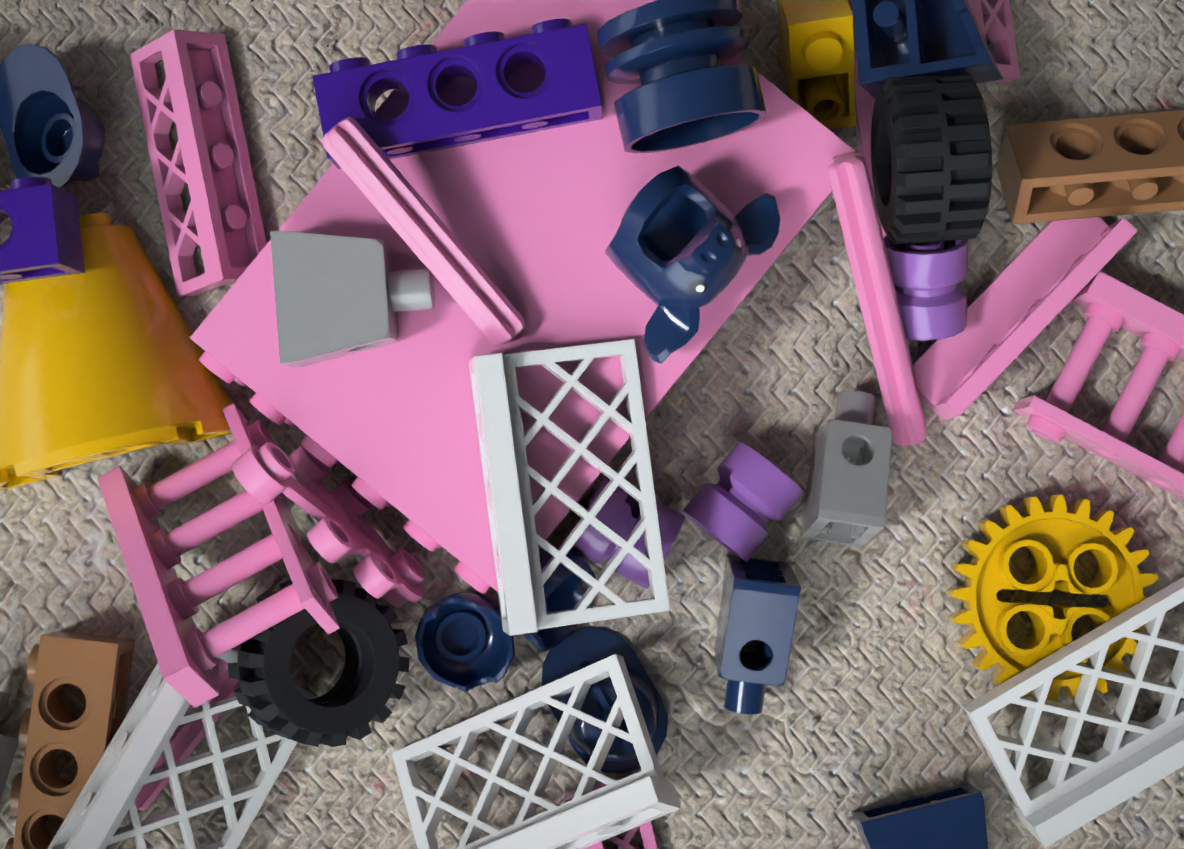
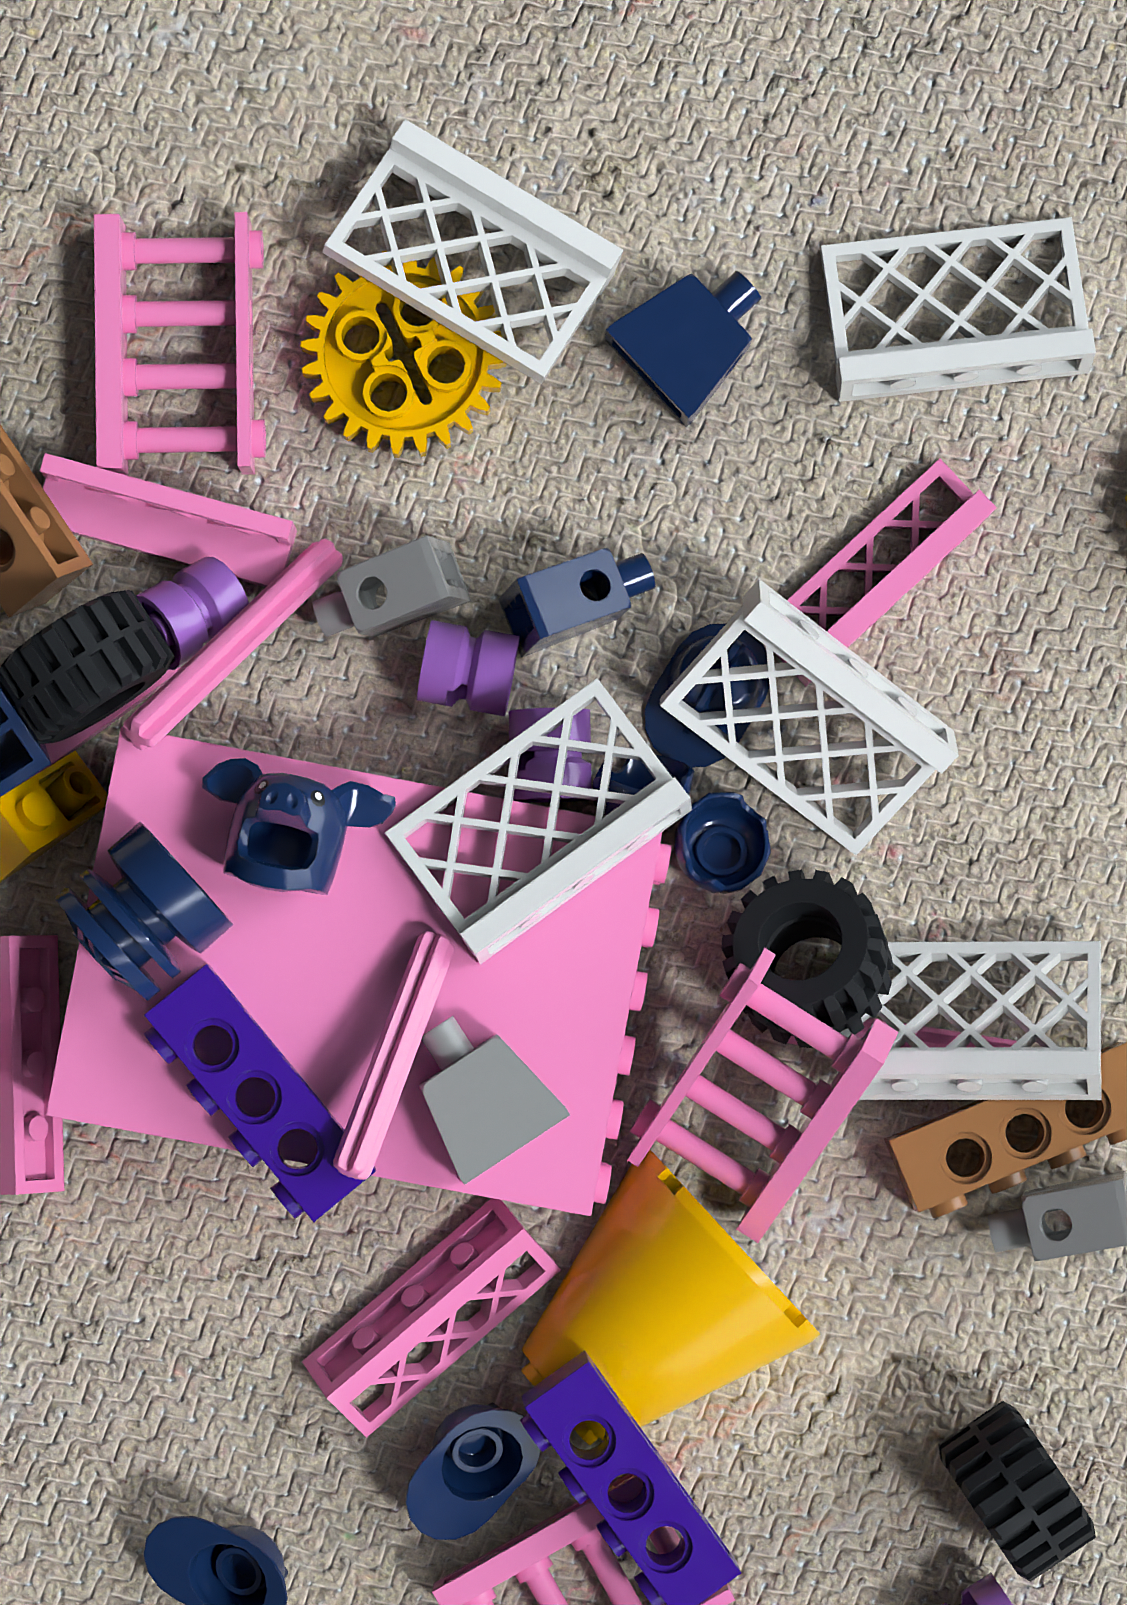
camera: 120 degrees left, 0 degrees up
bright pink plant [232,441,426,608] -> none

